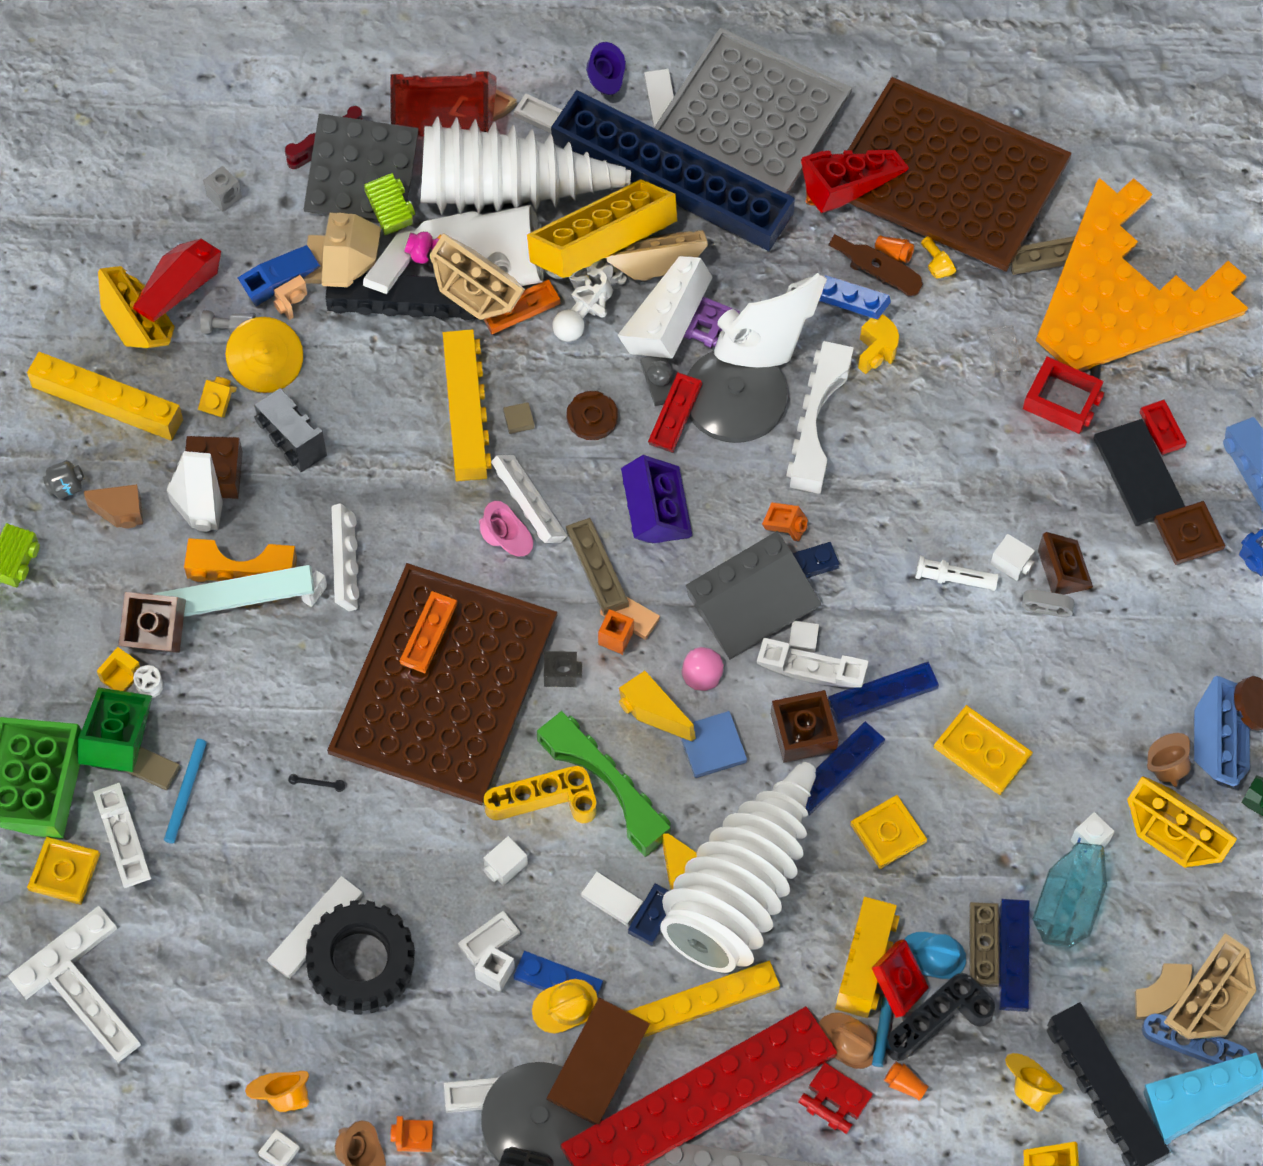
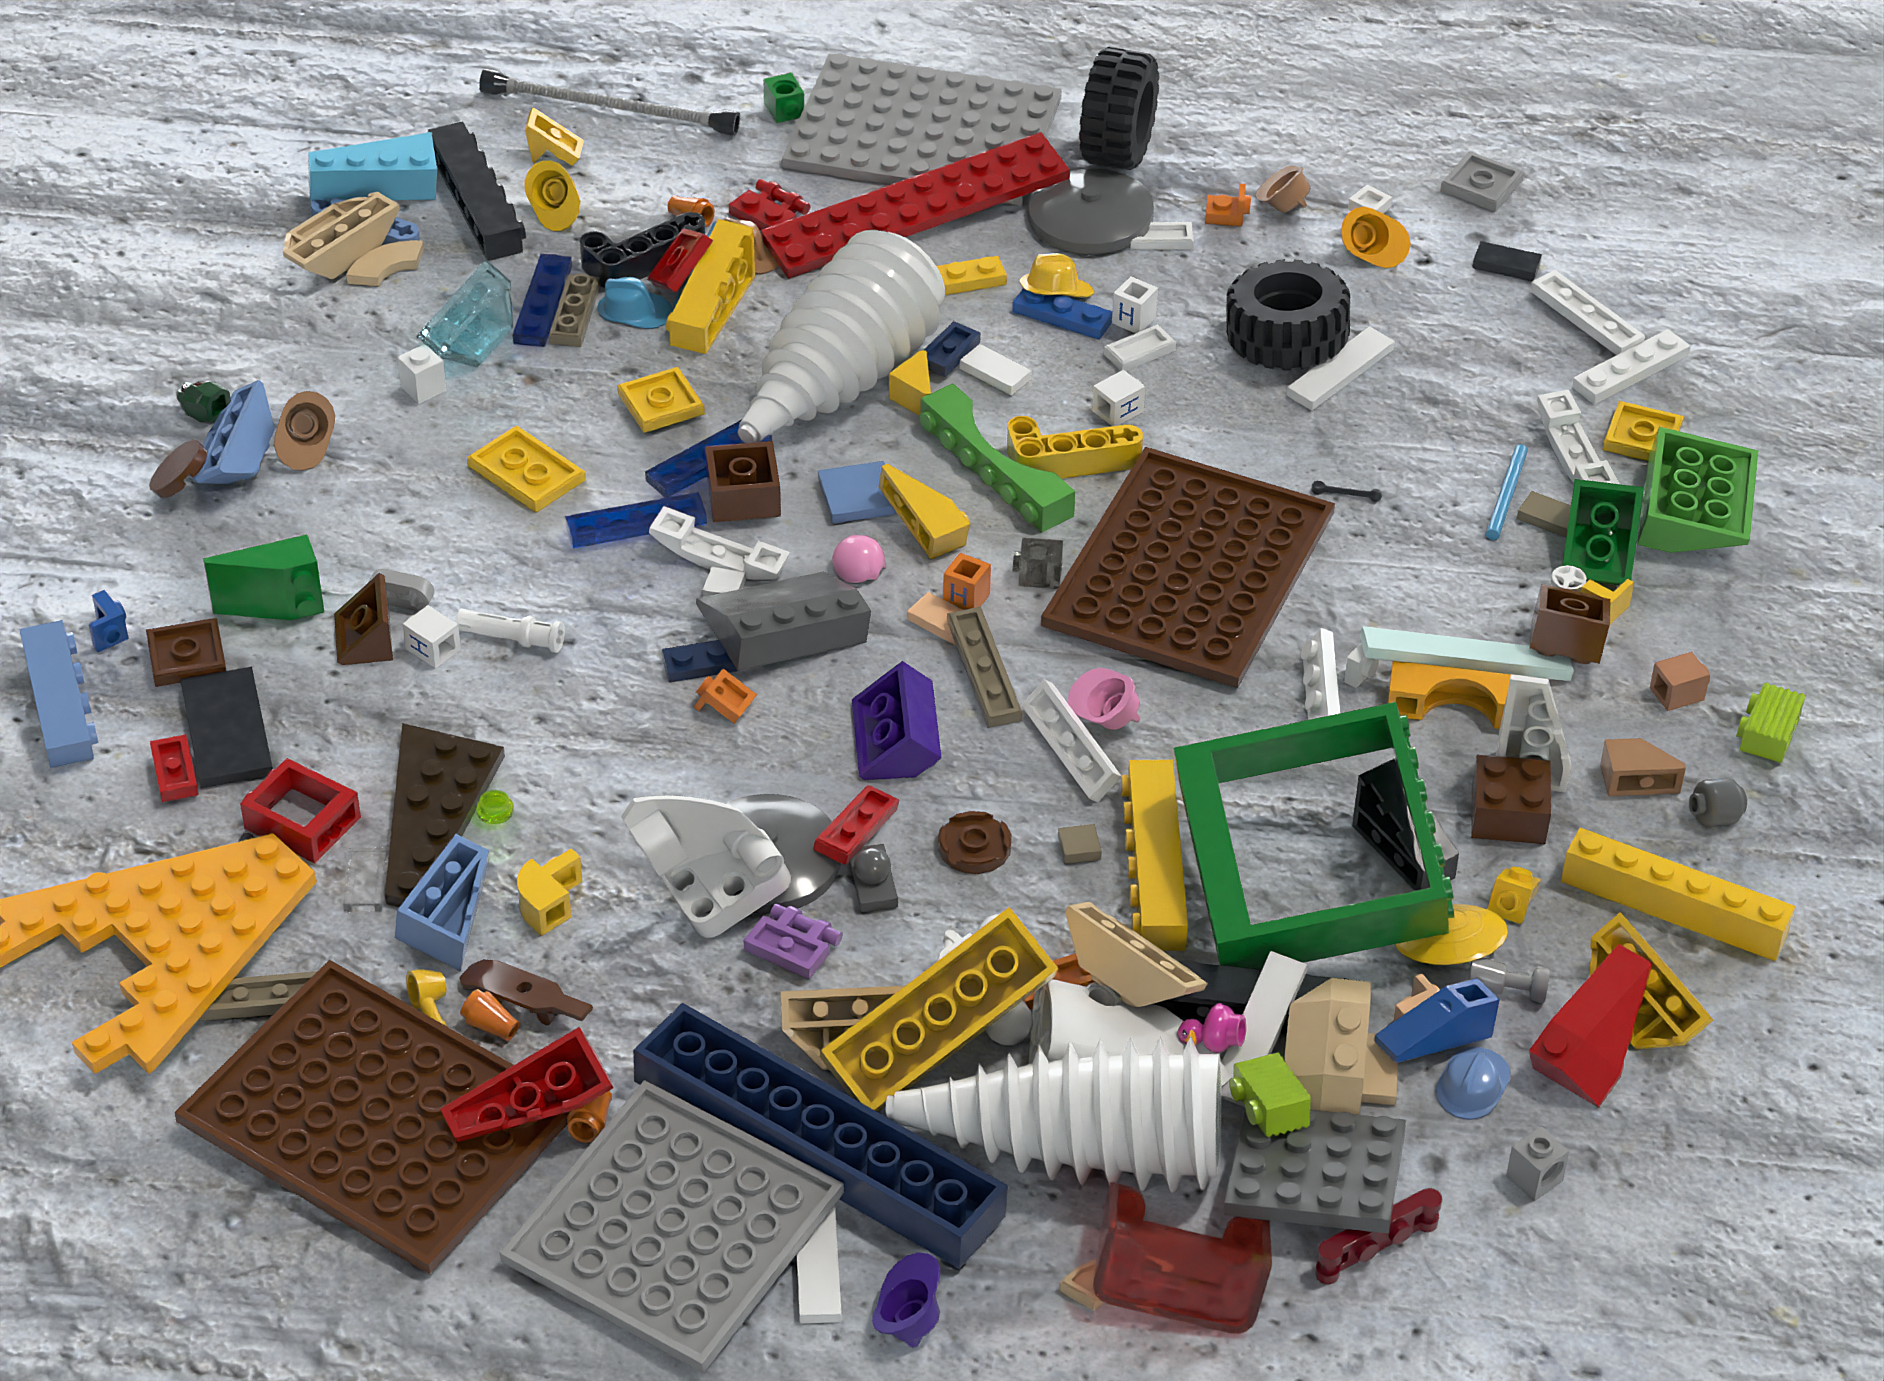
camera: 175 degrees left, 20 degrees down
orange plate [400,591,457,673] -> none
white tile [514,93,562,133] -> none
reddish brown tile [546,998,650,1125] -> none
white wedge [617,256,713,359] -> none
white arch [786,341,854,494] -> none
plate [819,275,891,320] -> none
yellow wedge [1127,776,1238,868] -> none
none -> green slope [203,534,325,621]
none -> dark brown wing [385,723,505,907]
none -> medium blue wedge [394,834,489,971]
none -> clear neon green plate [476,790,514,824]
none -> green door [1173,702,1454,970]
none -> medium blue piece [1436,1047,1511,1120]
none -> black tile [1472,241,1542,281]
none -> nougat brick [1649,651,1710,711]

